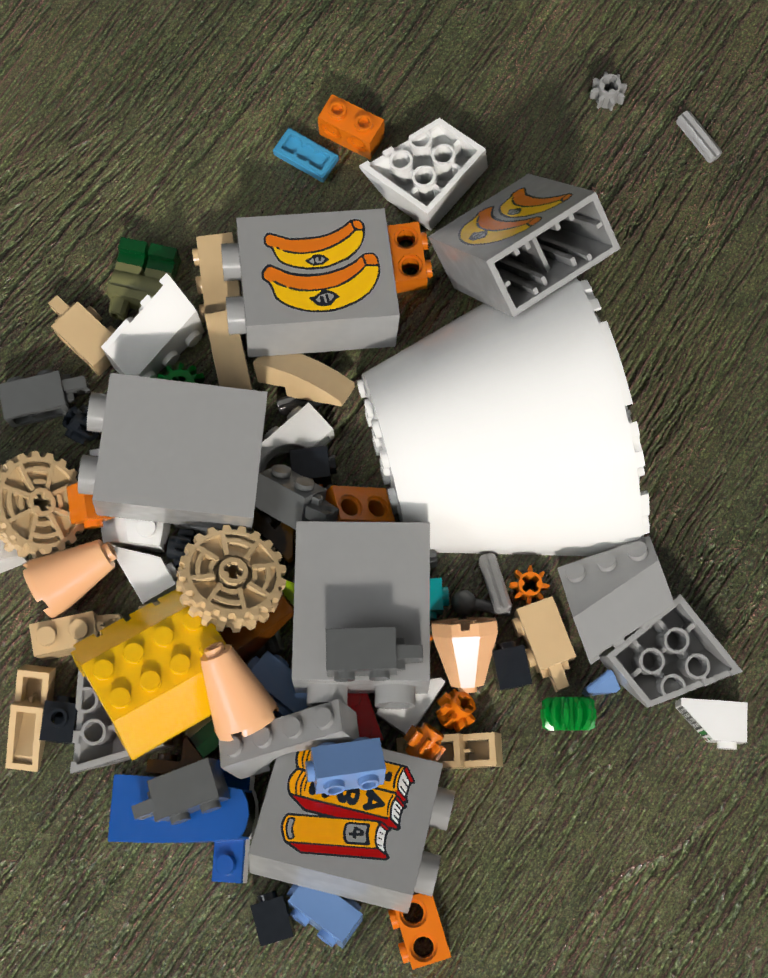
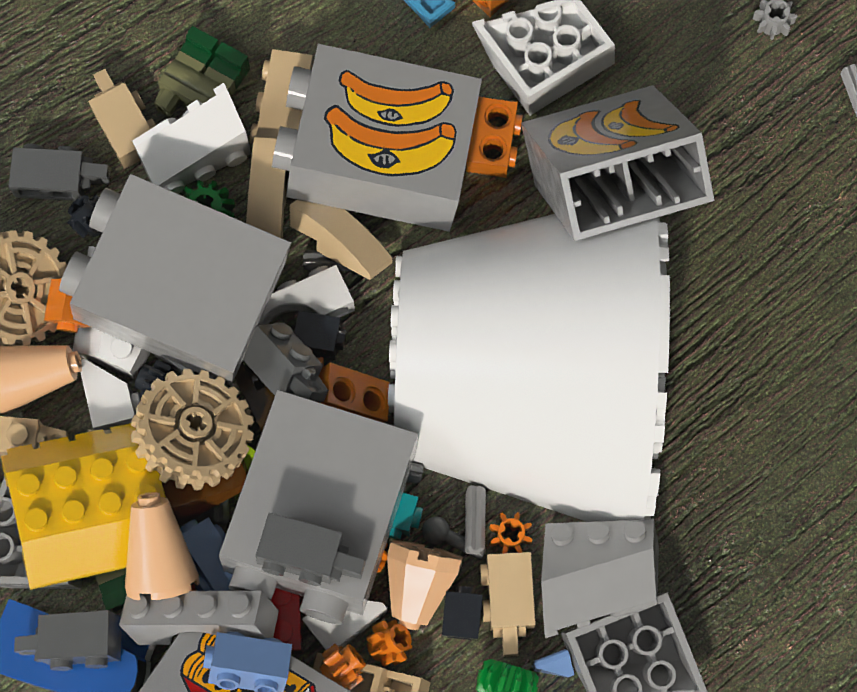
camera: 15 degrees right, 0 degrees up
dark brown slope [146,735,204,775] -> none

